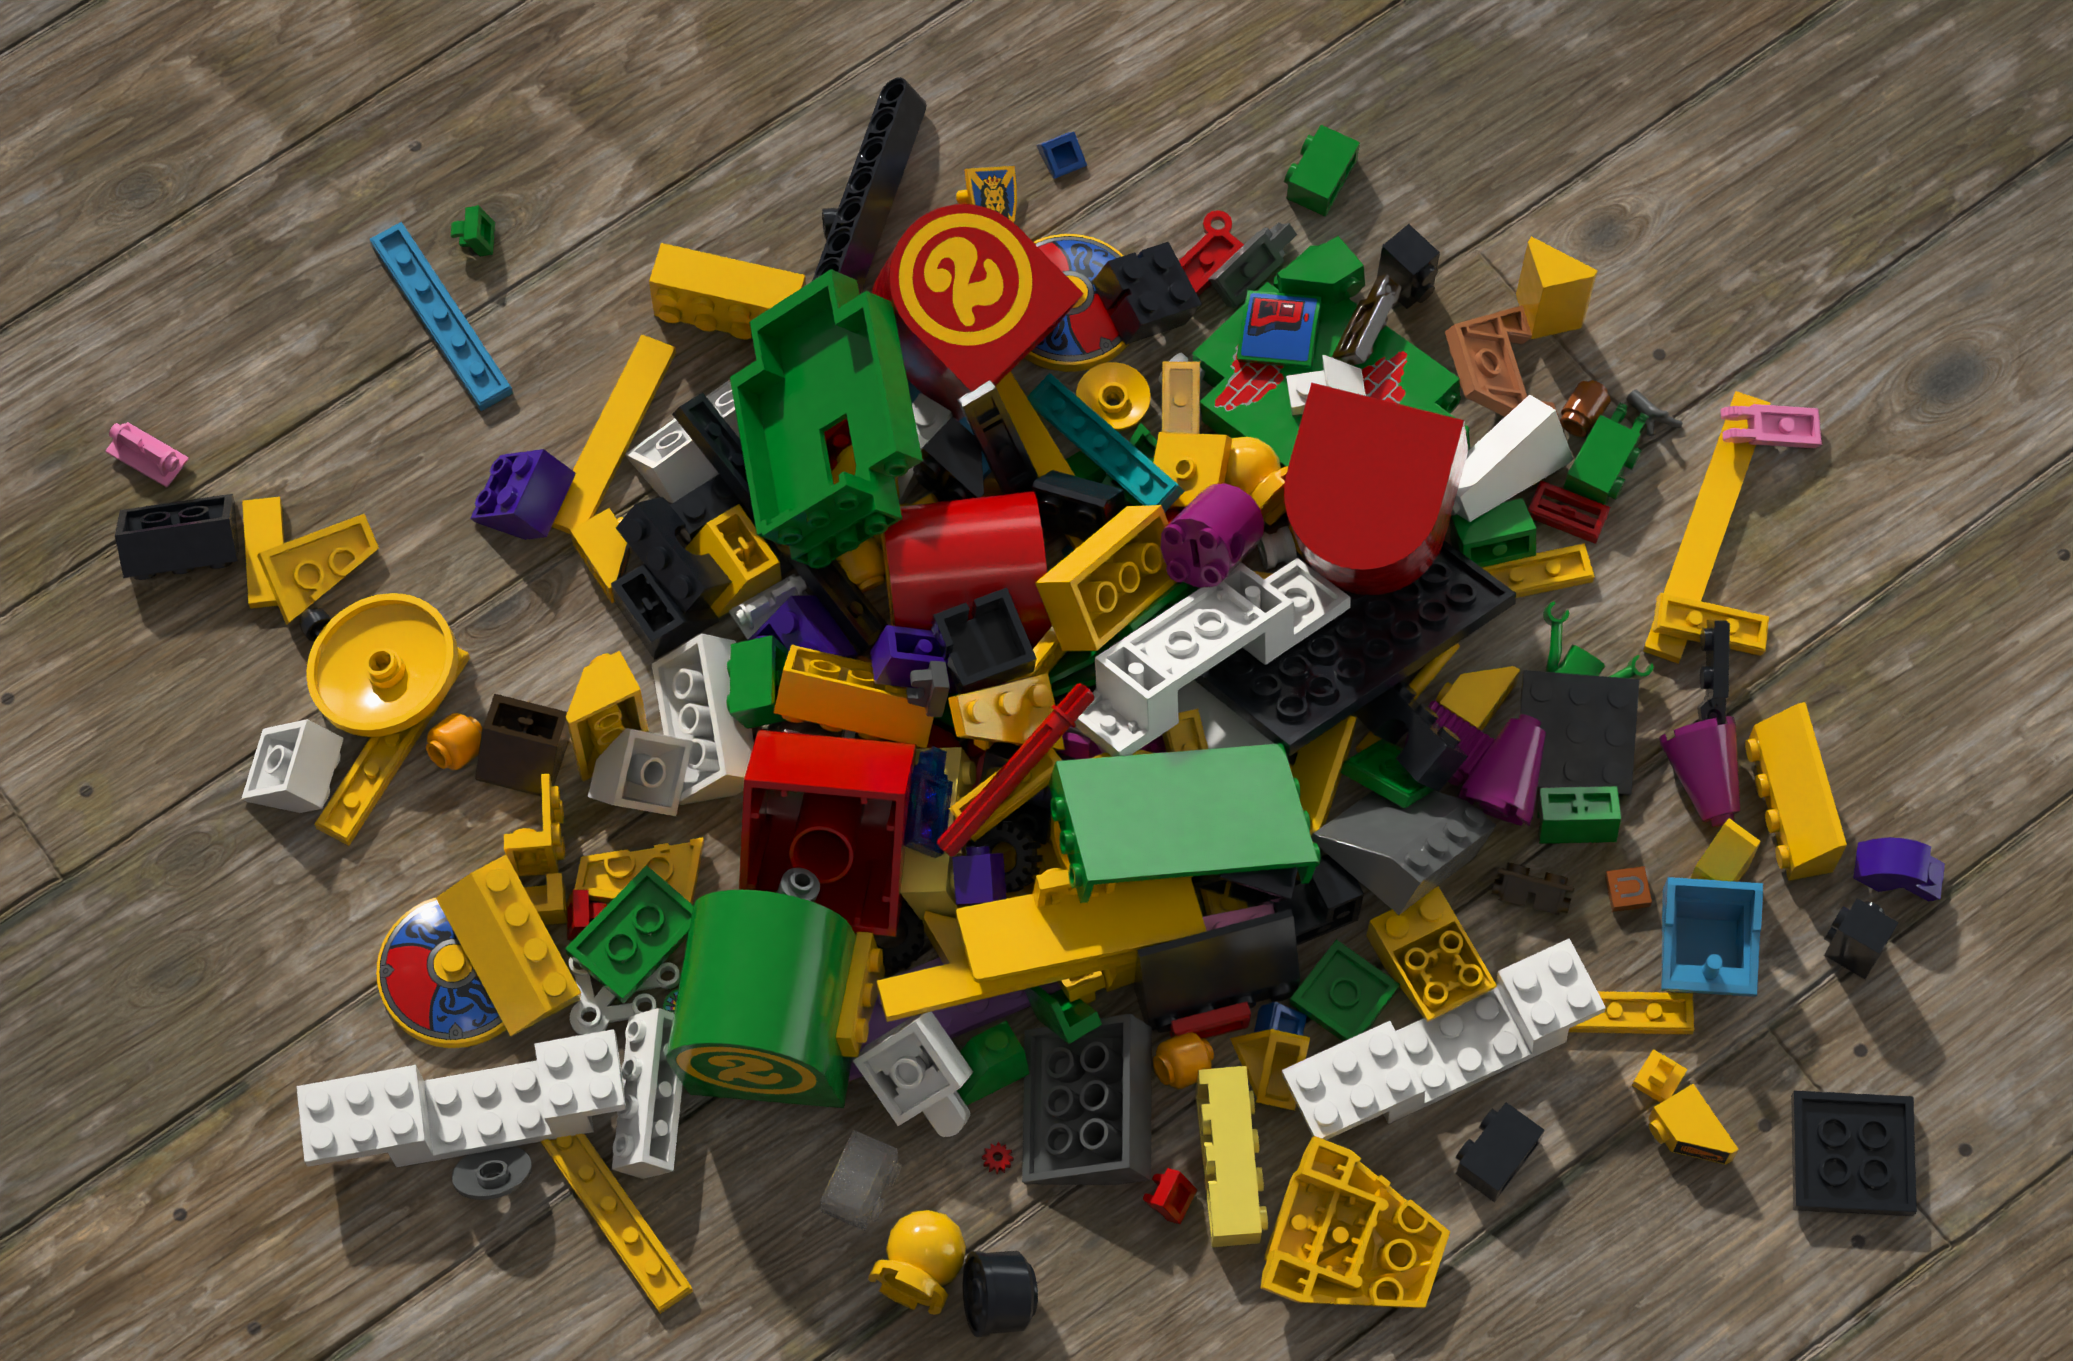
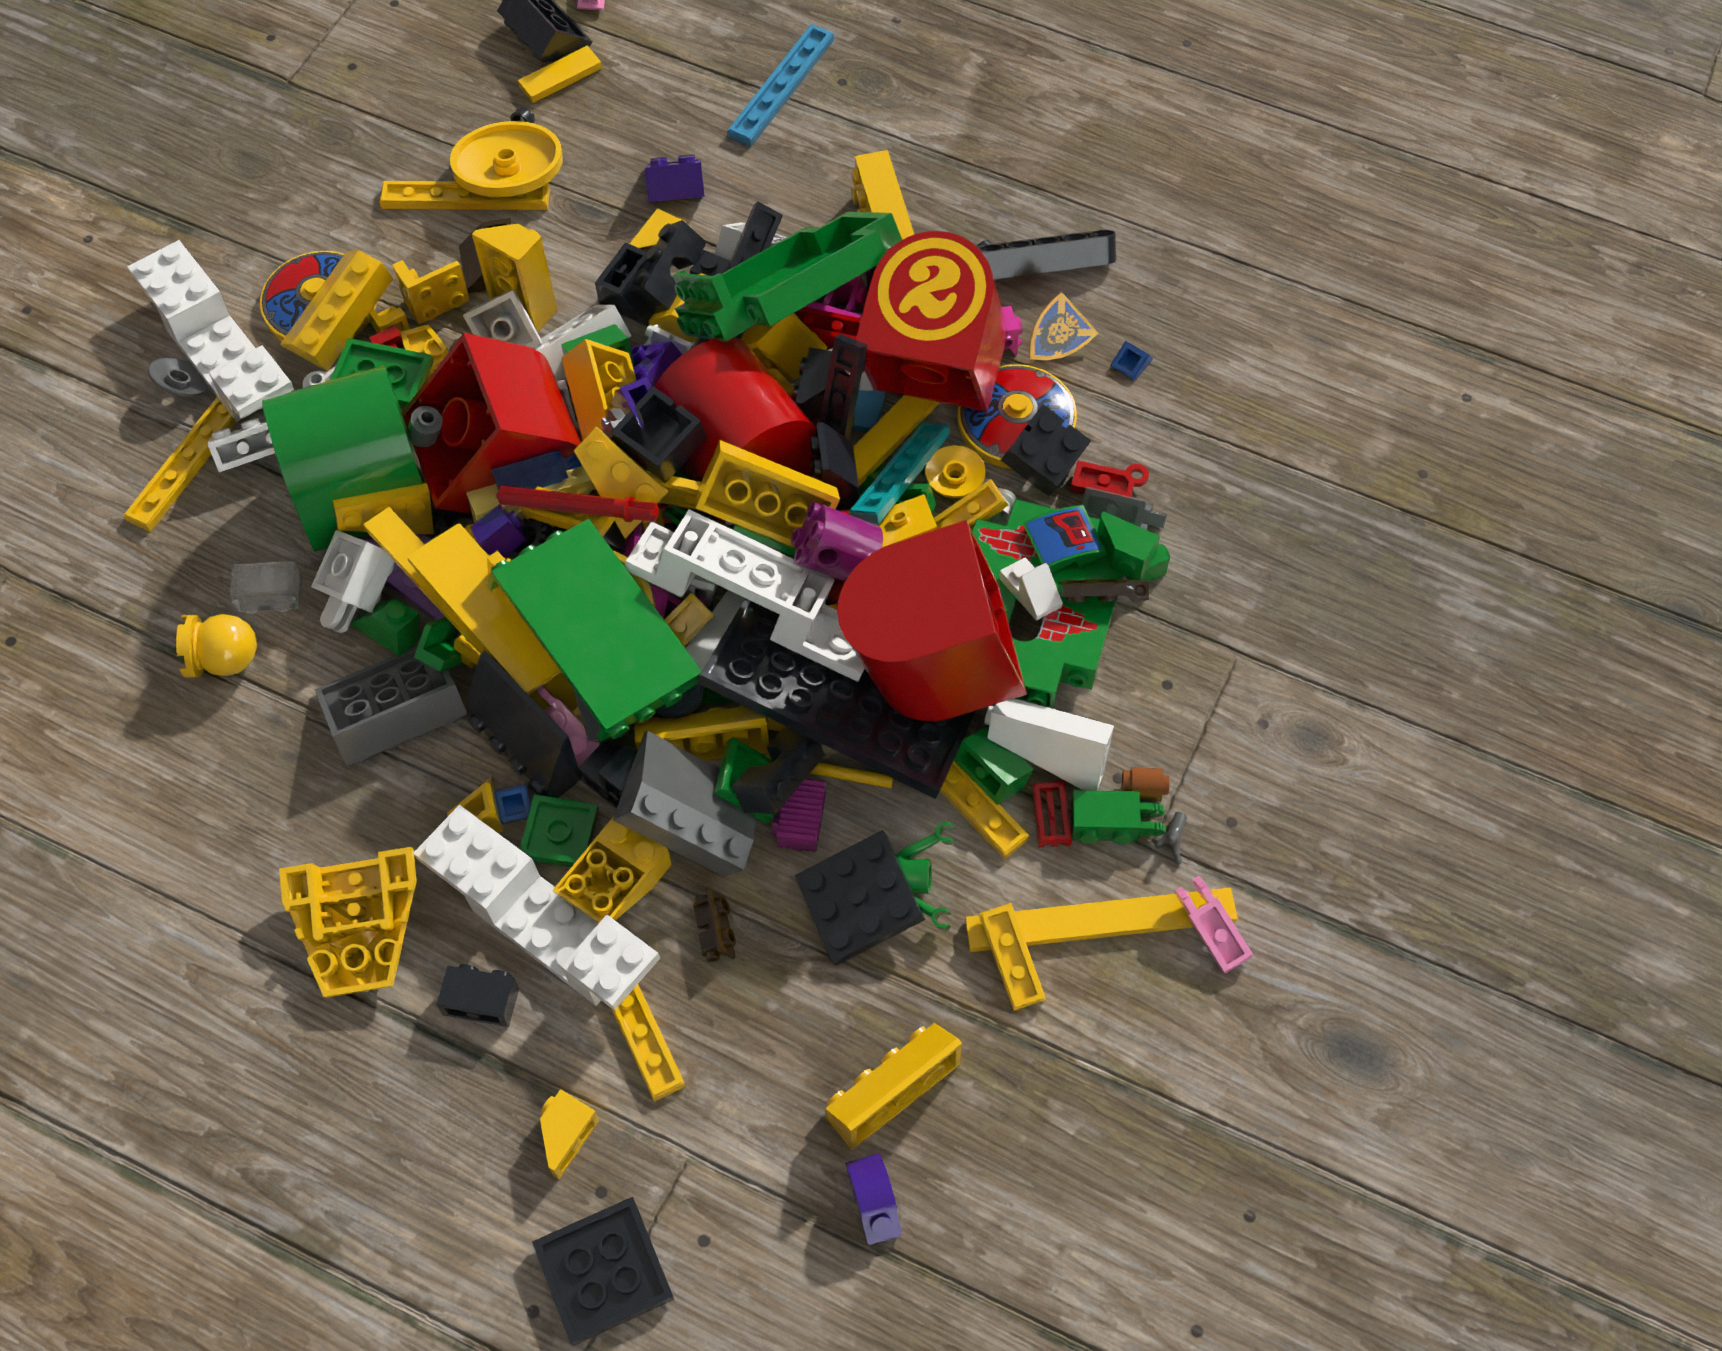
camera: 65 degrees right, 5 degrees down
white slope [241,719,344,813] -> none
yellow wing [257,514,379,625] -> none
light orange head [426,713,483,770] -> none
green tile [451,205,495,257] -> none
yellow tile [552,334,676,534] -> none
black wheel [962,1251,1038,1337] -> none
red piece [982,1141,1014,1174] -> none
red tile [1143,1168,1197,1224] -> none
light orange head [1153,1033,1214,1090] -> none
red tile [1170,1001,1251,1039] -> none
light yellow wedge [1195,1066,1268,1247] -> none
green brick [1284,125,1360,217] -> none
black brick [1377,224,1440,309] -> none
yellow slope [1435,666,1520,731] -> none
nougat wing [1445,305,1560,421] -> none
magenta cone [1457,714,1546,826] -> none
yellow slope [1516,236,1598,339] -> none
green hinge [1537,786,1621,844] -> none
dark orange tile [1605,866,1652,912] -> none
yellow tile [1632,1049,1688,1103] -> none
magenta cone [1659,716,1741,827] -> none
dark azure piece [1661,877,1763,997] -> none
yellow slope [1690,818,1761,882] -> none
black hinge [1697,620,1730,725] -> none
black brick [1824,898,1899,979] -> none

